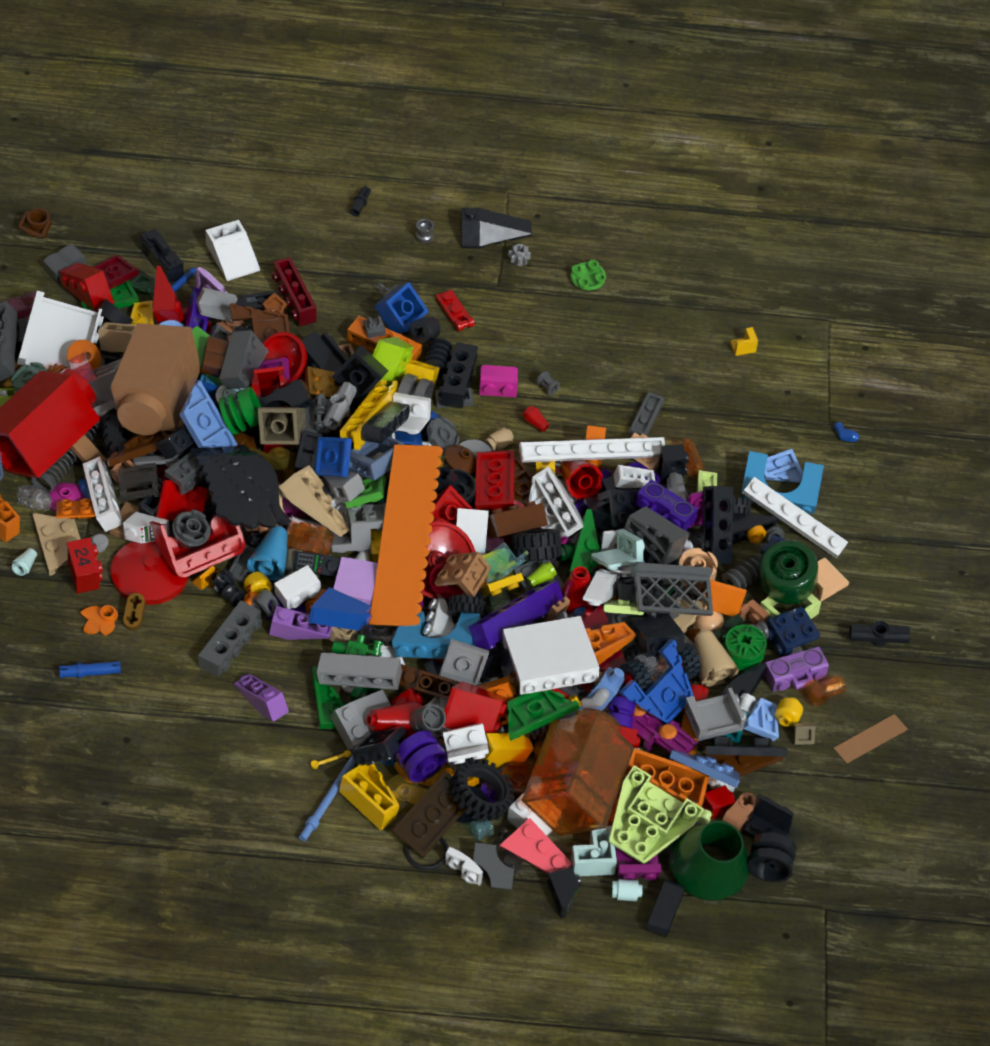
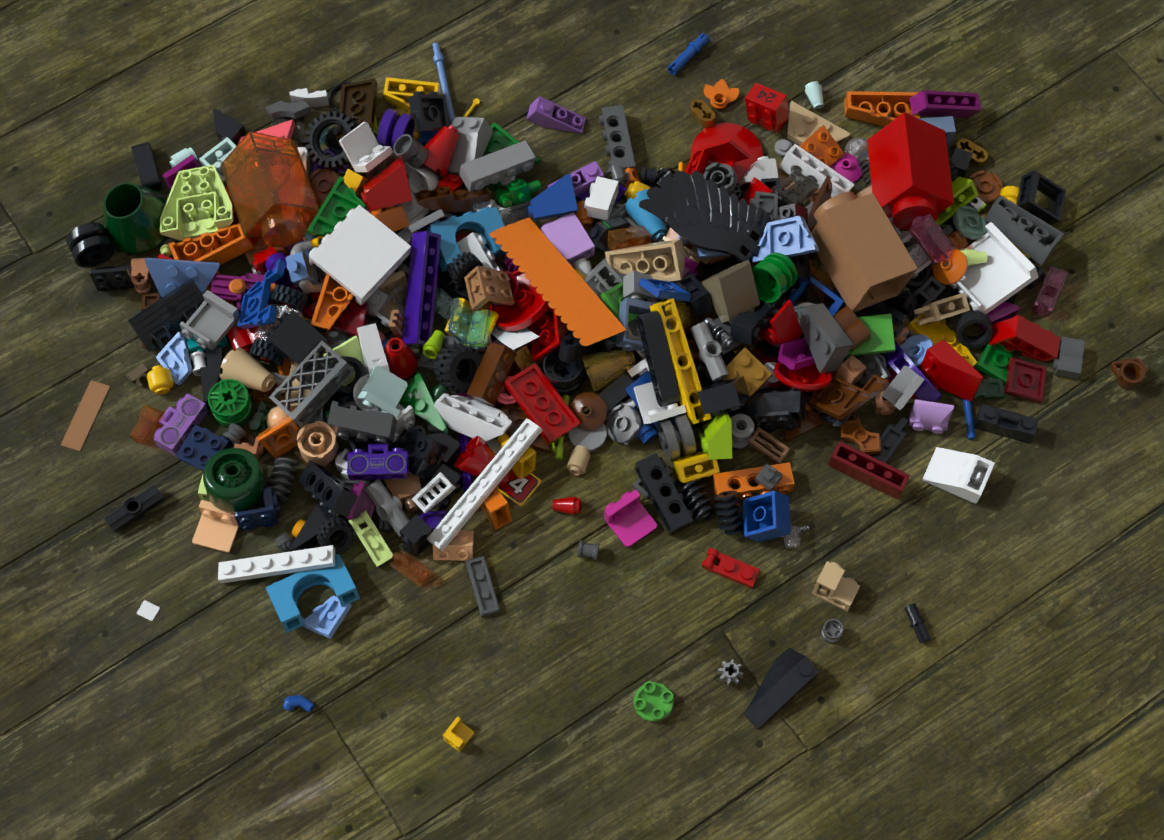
camera: 145 degrees right, 15 degrees up
none -> white sticker [137,600,160,621]
none -> reddish brown tile [141,293,162,311]
none -> tan brick [812,561,860,612]
none -> yellowish green cone [960,248,987,266]

